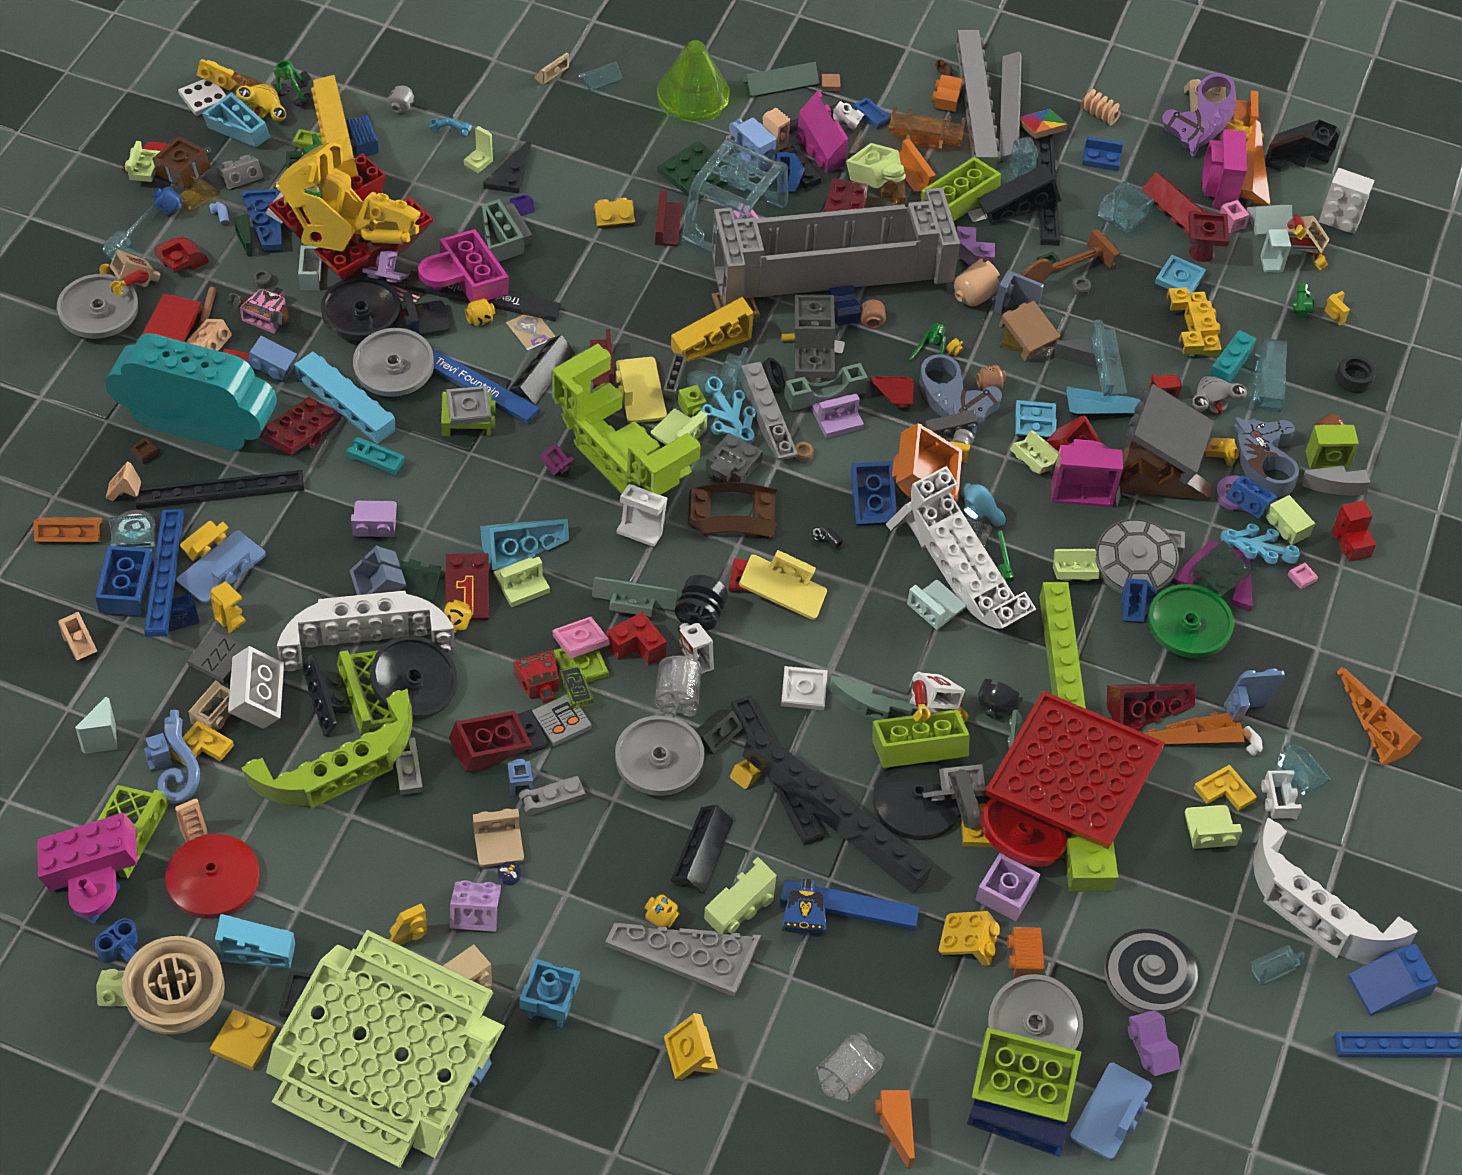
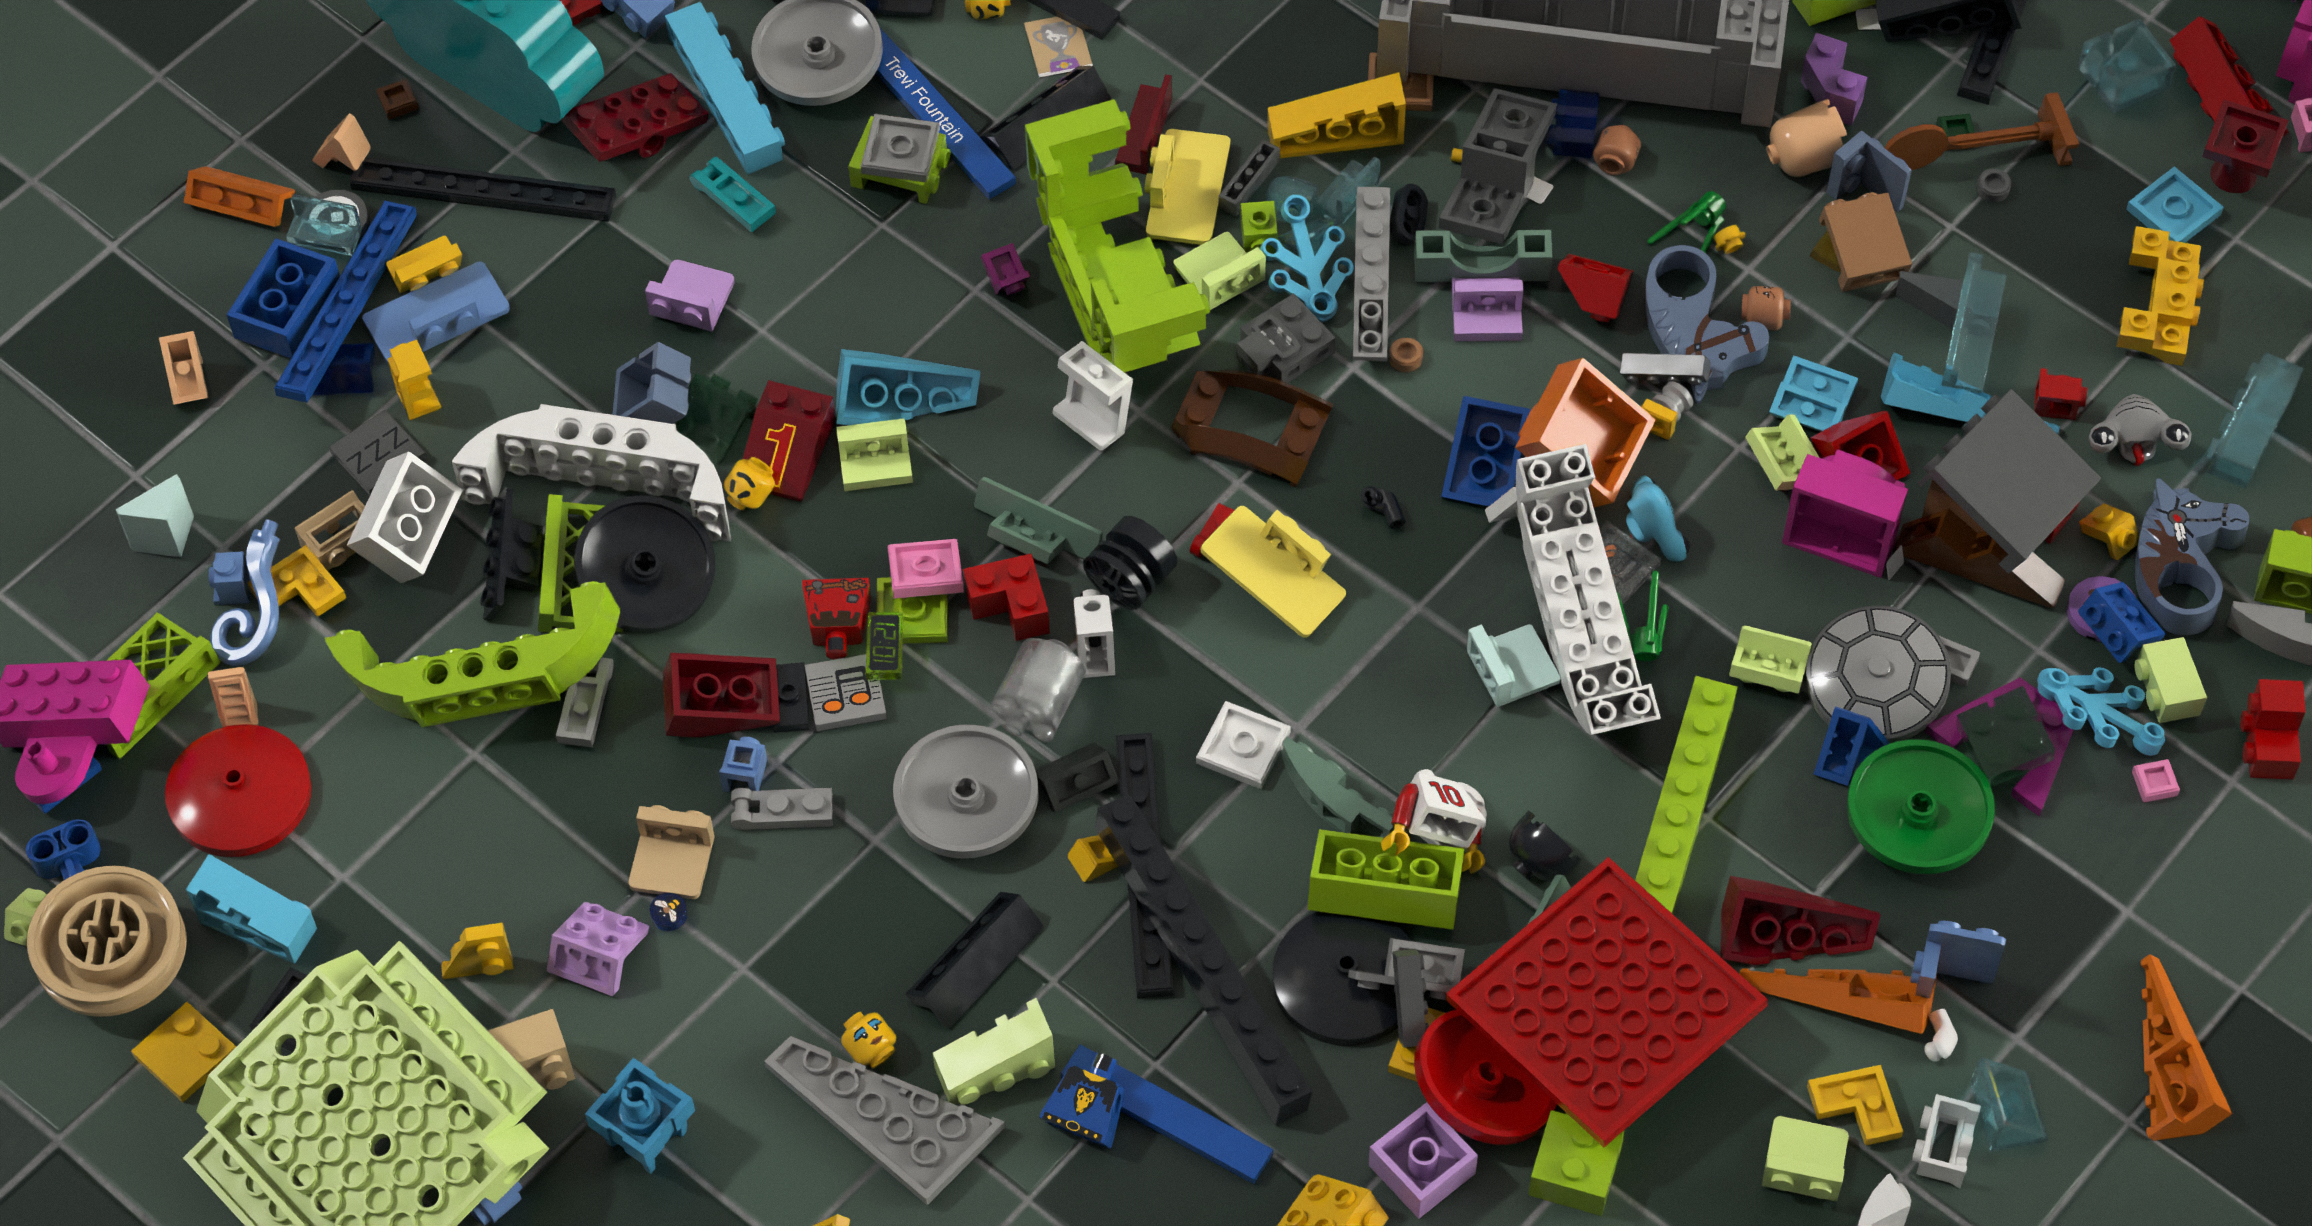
camera: 25 degrees right, 5 degrees up
teal brick [1209,330,1257,383] -> none

